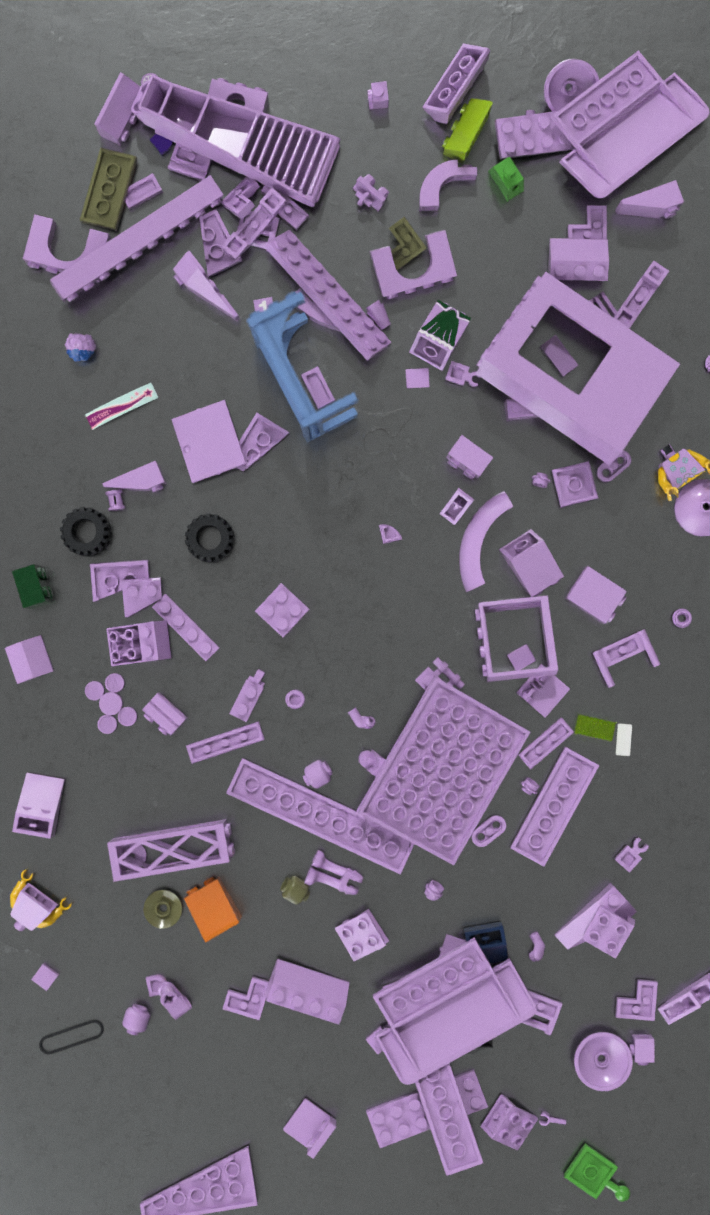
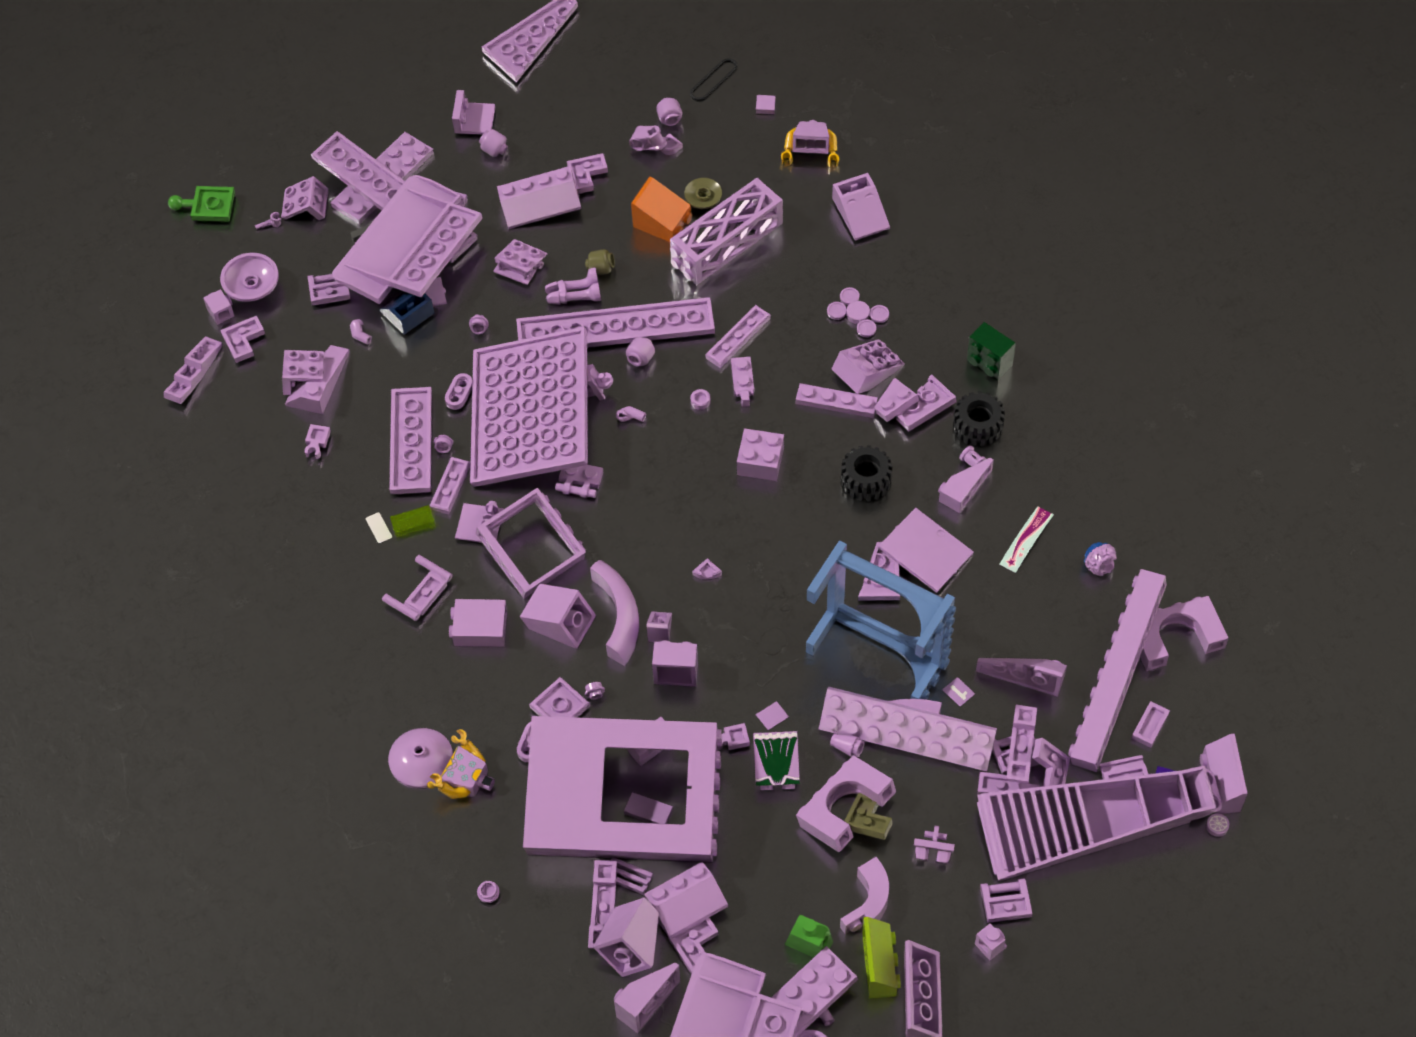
camera: 150 degrees right, 30 degrees down
lavender slope [5,635,54,684] -> none
olive tile [80,148,138,231] -> none
lavender brick [142,692,188,736] -> none
lavender wing [199,209,242,278] -> none
lavender arch [208,78,269,113] -> none
lavender tile [301,366,335,410] -> none
lavender slope [507,644,536,671] -> none
lavender plate [672,609,692,628] -> none
none -> lavender head [479,129,508,157]
none -> lavender slope [593,898,659,977]
none -> lavender plate [980,878,1032,923]

